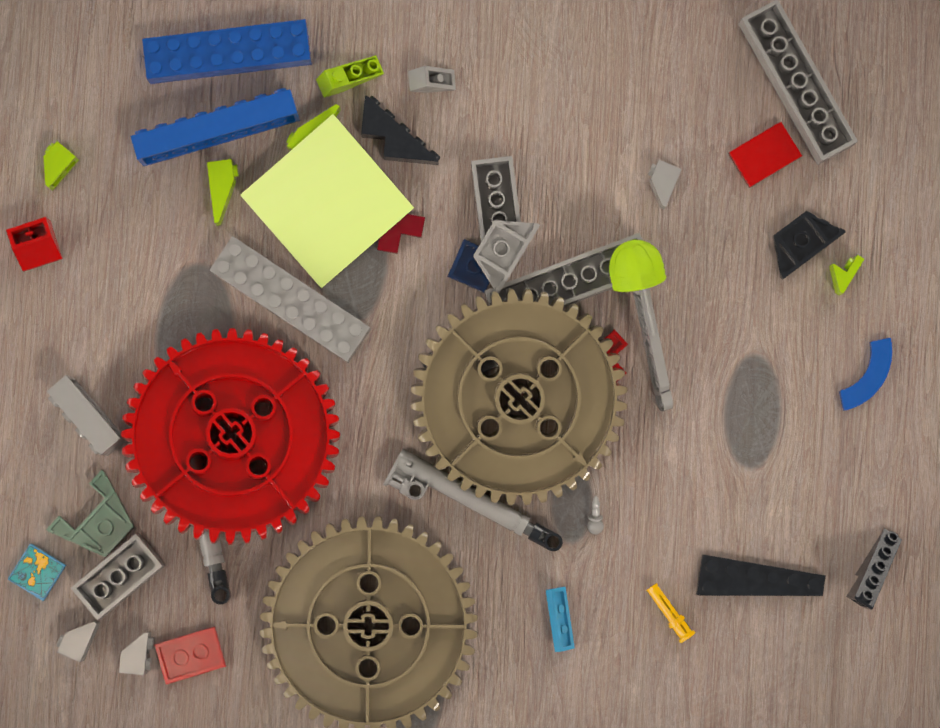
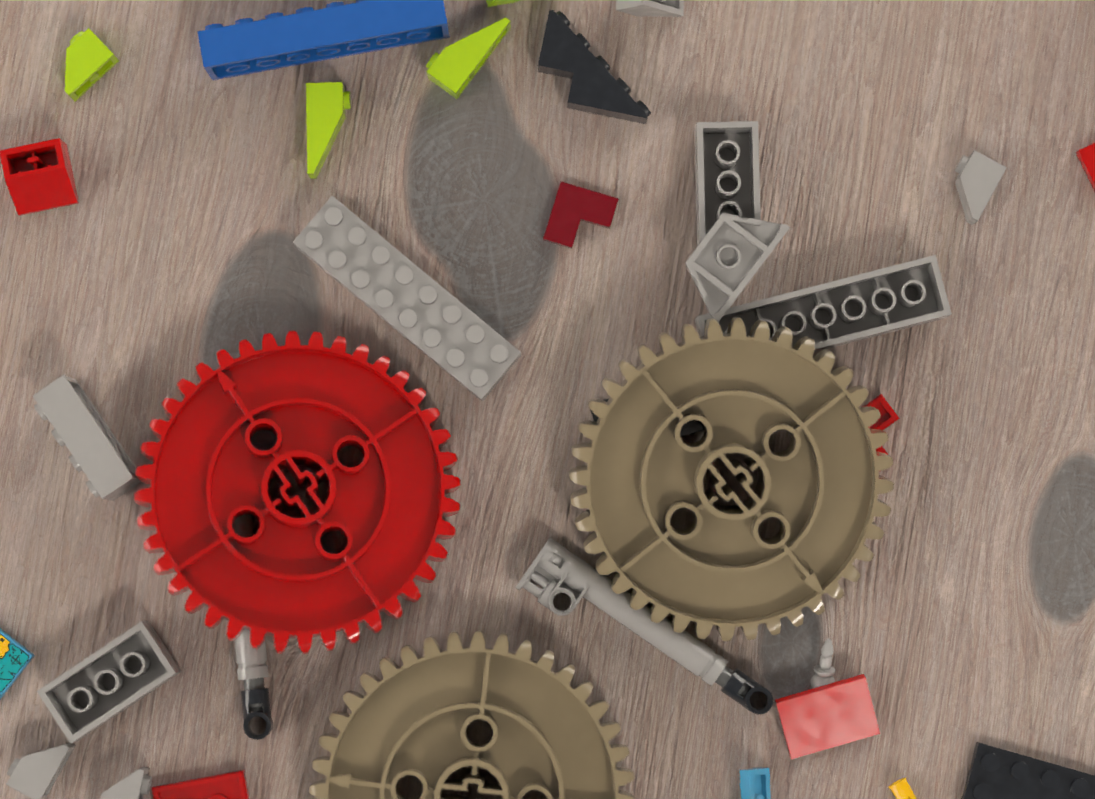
camera: 10 degrees right, 0 degrees up
sand green wing [46,470,135,557] -> none
yellowish green piece [240,114,414,288] -> none
dark blue tile [447,239,490,293] -> none
piece [609,240,673,411] -> none
none -> tile [775,674,880,760]

